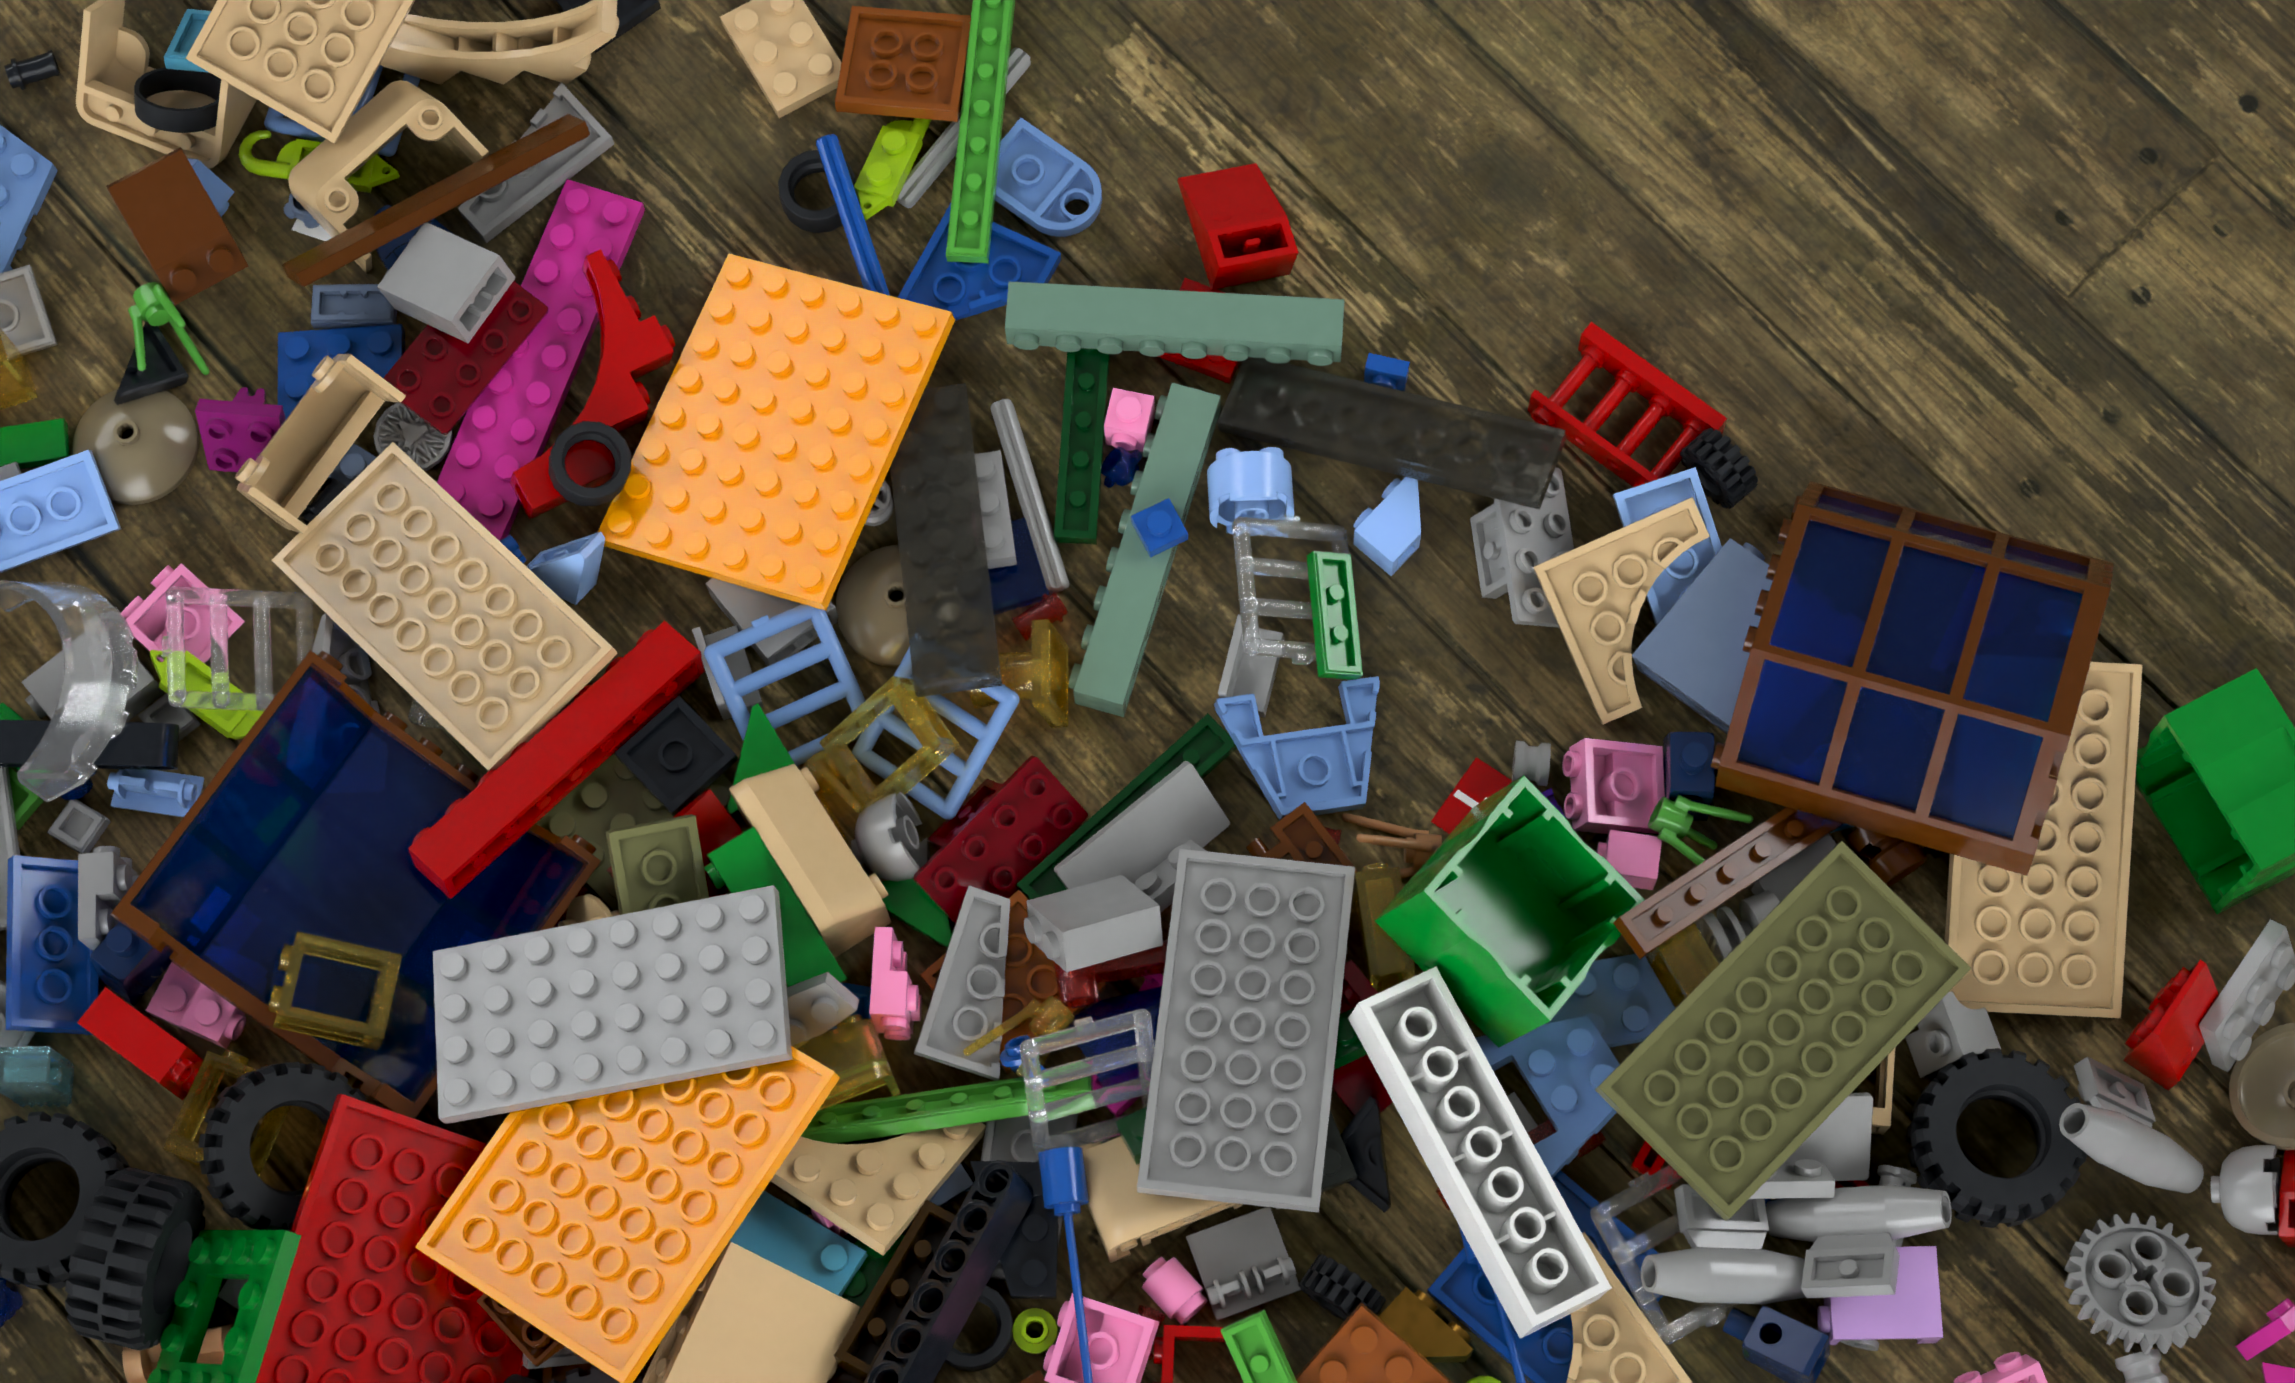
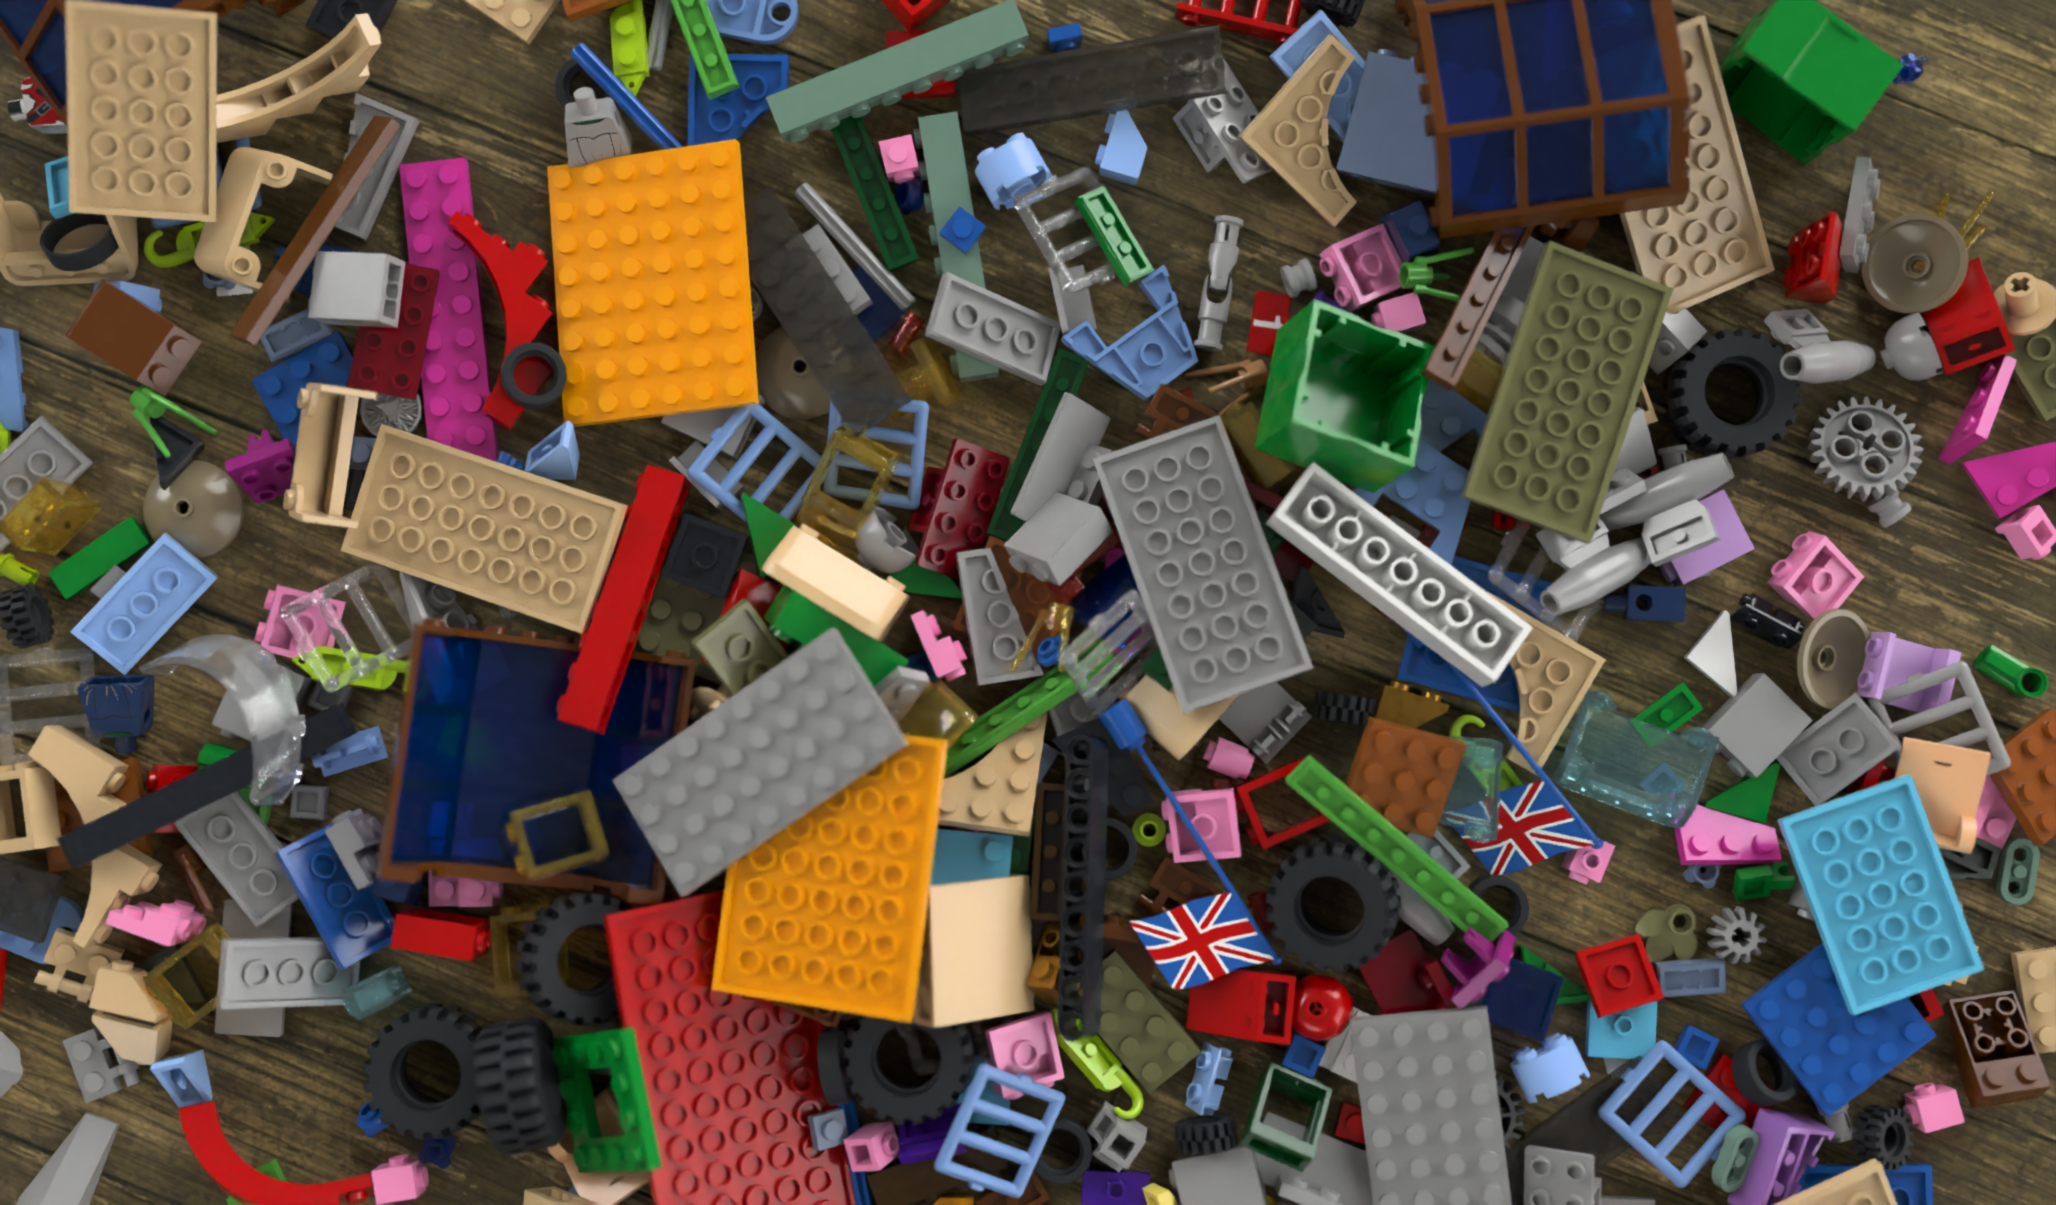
camera: 30 degrees left, 15 degrees up
none -> light grey torso [565,87,632,168]
none -> light grey tile [925,272,1061,386]
none -> light grey piece [1193,215,1244,352]

